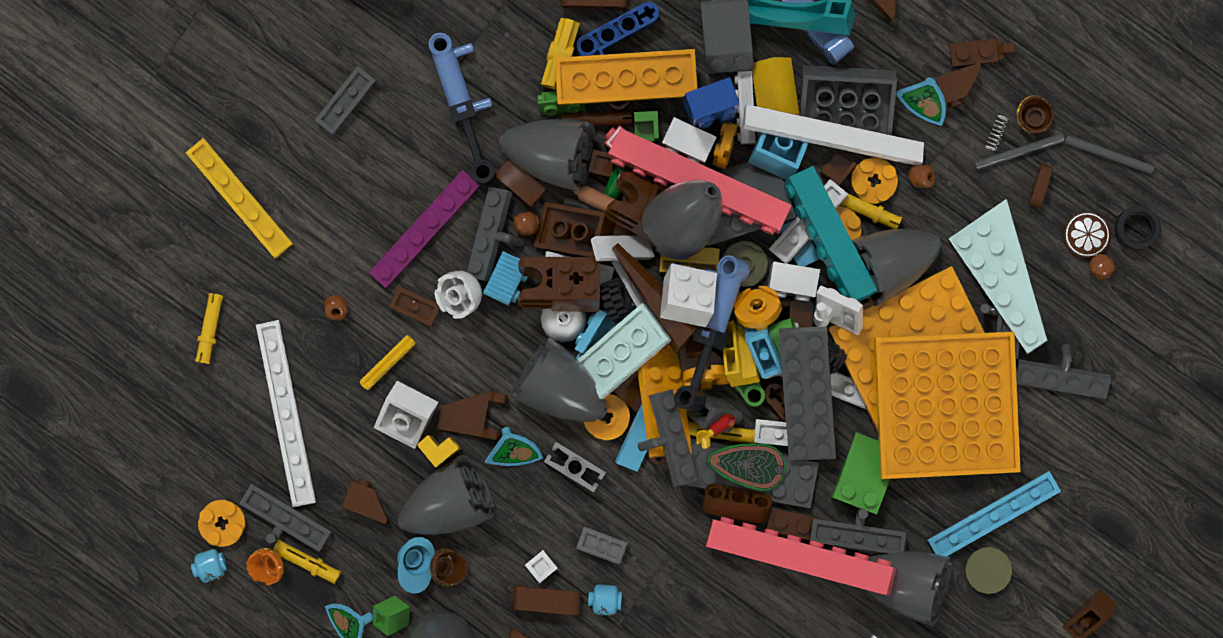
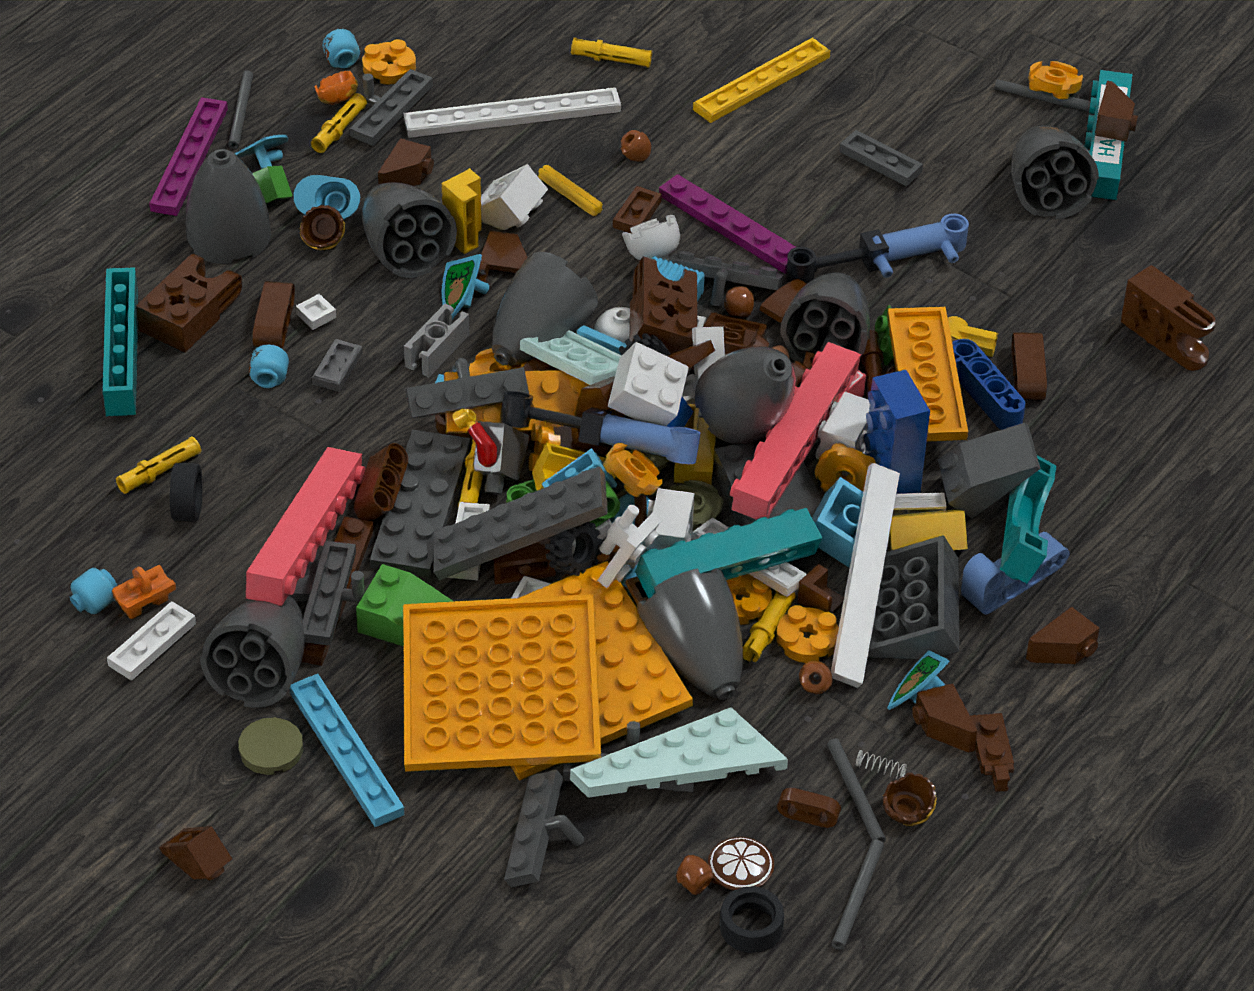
camera: 90 degrees right, 40 degrees down
shield [707,443,785,491] -> none

